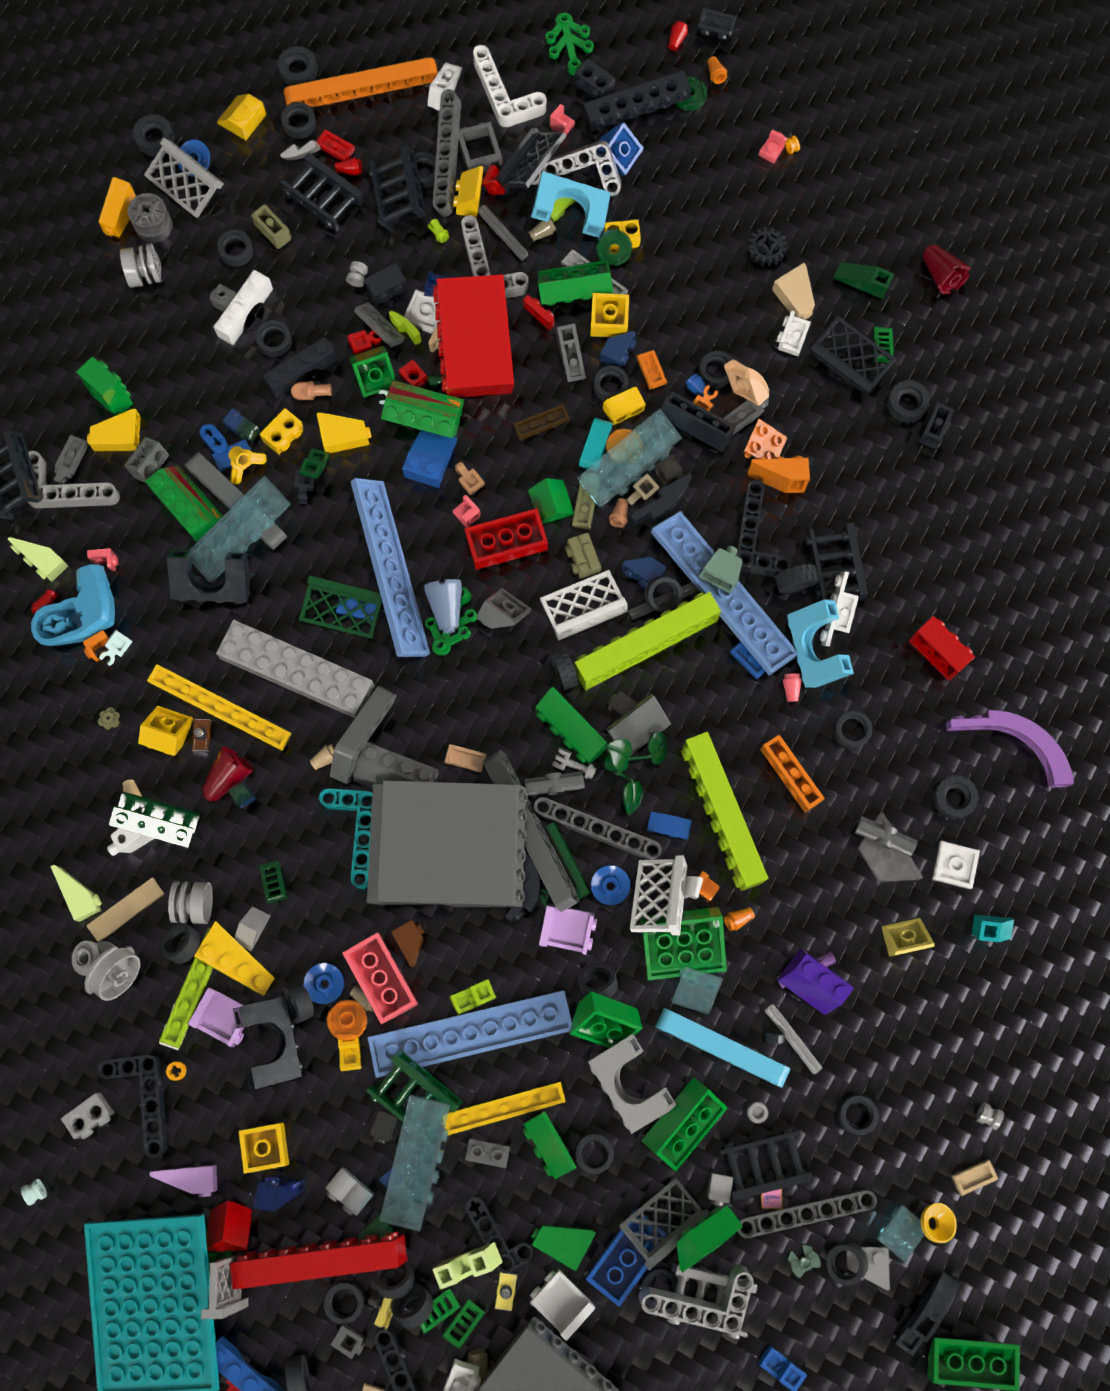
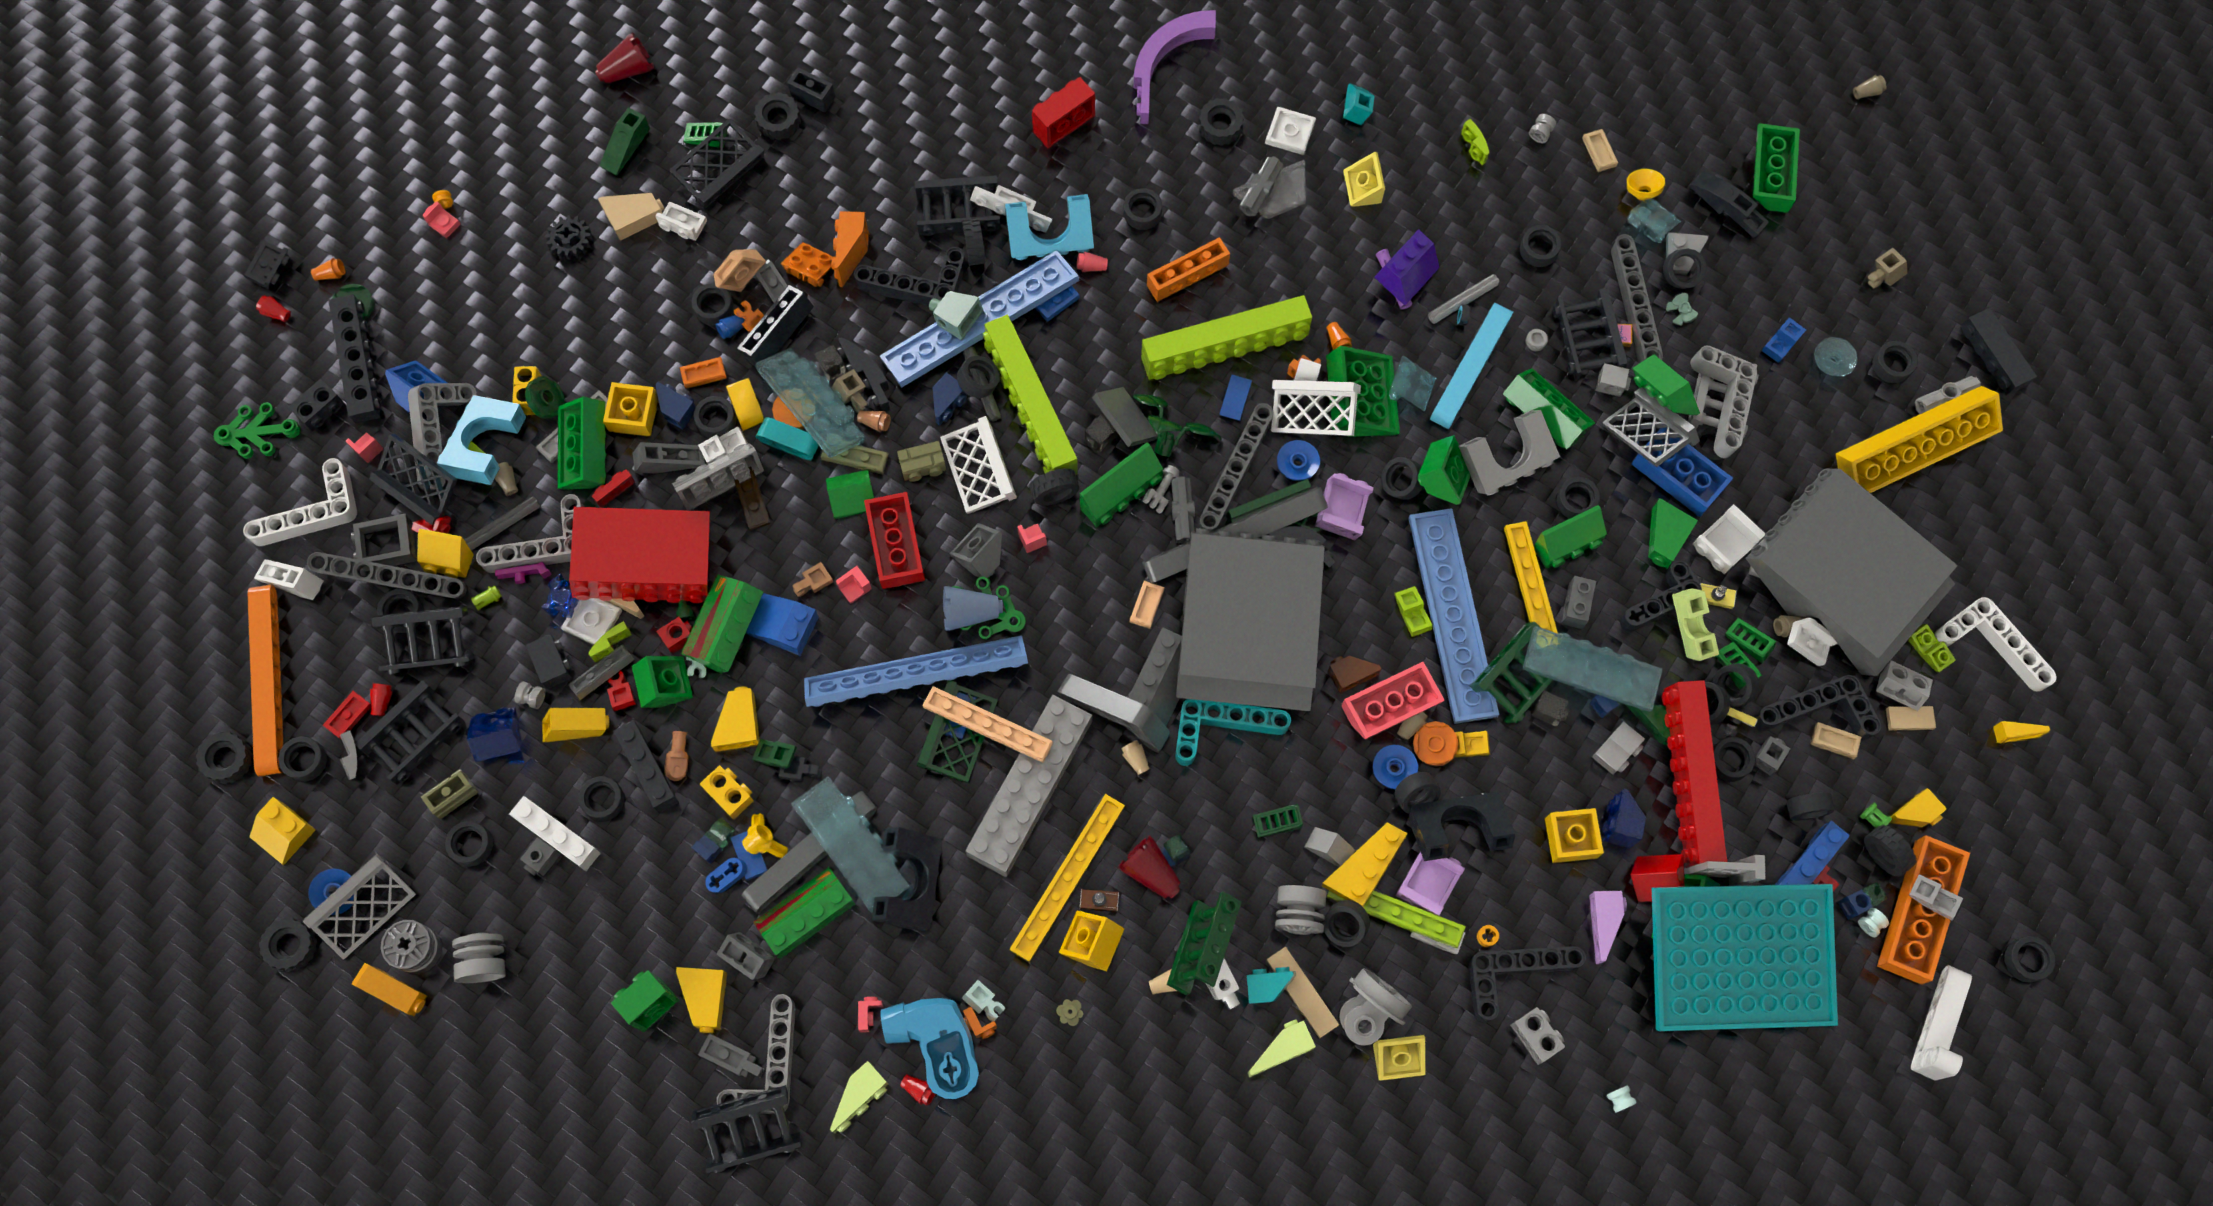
camera: 85 degrees left, 5 degrees down
none -> clear blue slope [467,707,521,762]
none -> magenta piece [495,562,552,584]
none -> yellow slope [542,708,609,742]
none -> light grey slope [672,443,764,511]
none -> white slope [698,427,748,464]
none -> light nougat tile [922,686,1053,763]
none -> coral panel [1018,524,1047,553]
none -> teal slope [1247,967,1296,1004]
none -> light yellow slope [1373,1035,1425,1080]
none -> lime slope [1461,119,1489,165]

